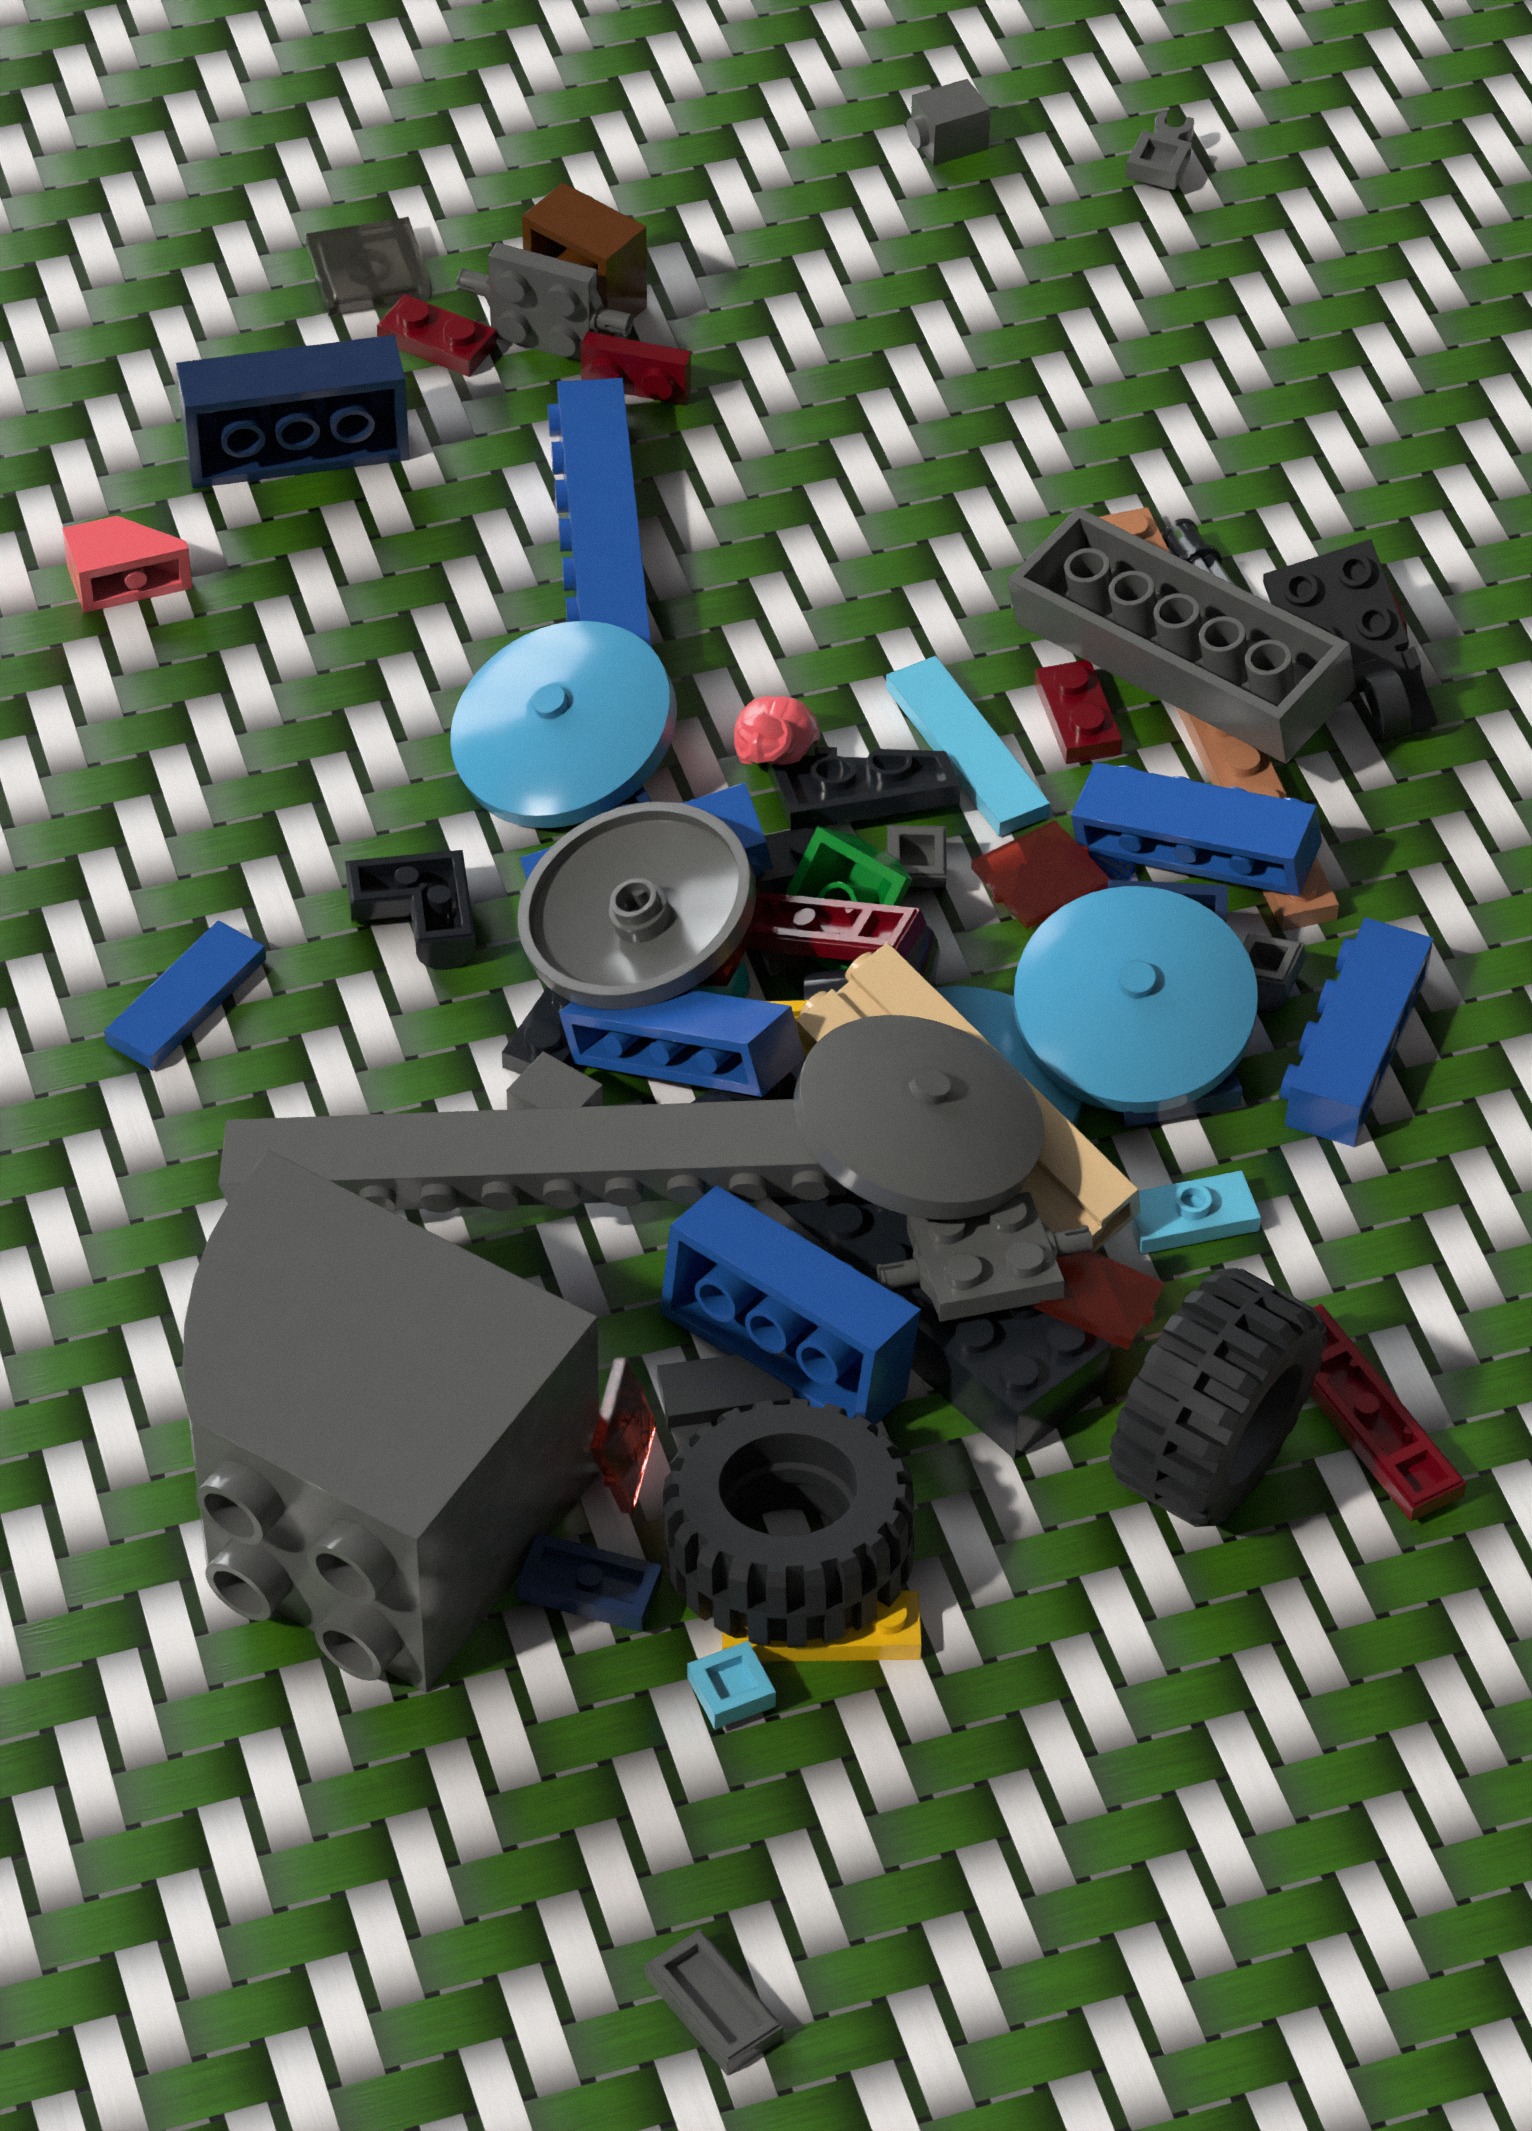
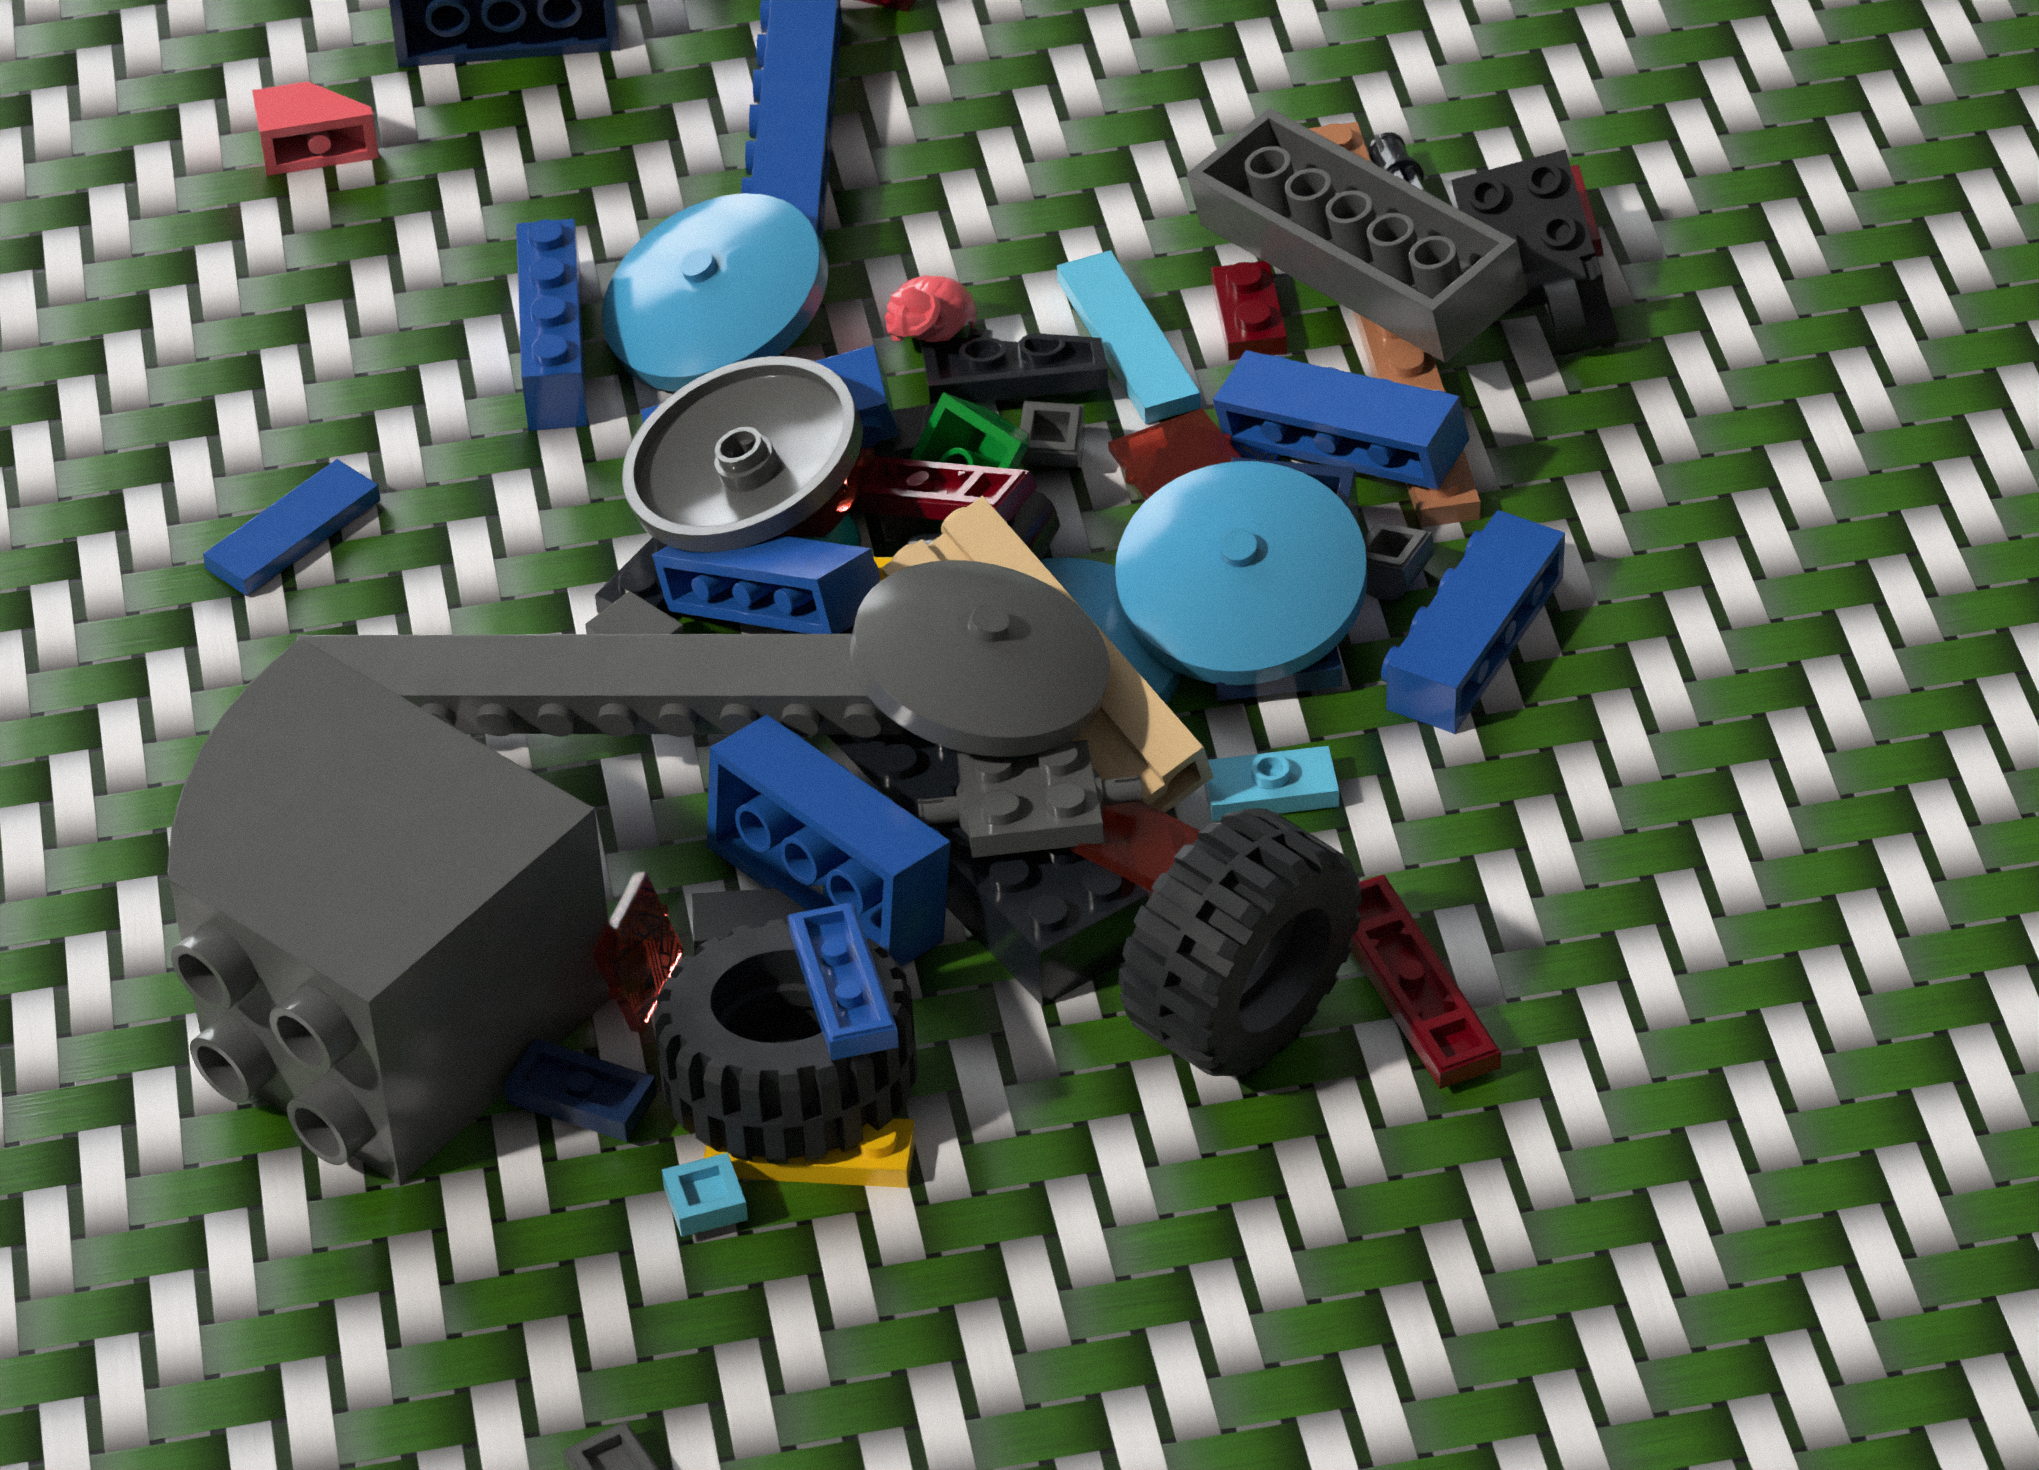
camera: 10 degrees right, 5 degrees down
black brick [345,850,476,970] -> none
none -> blue brick [516,219,588,431]
none -> blue tile [788,902,899,1060]

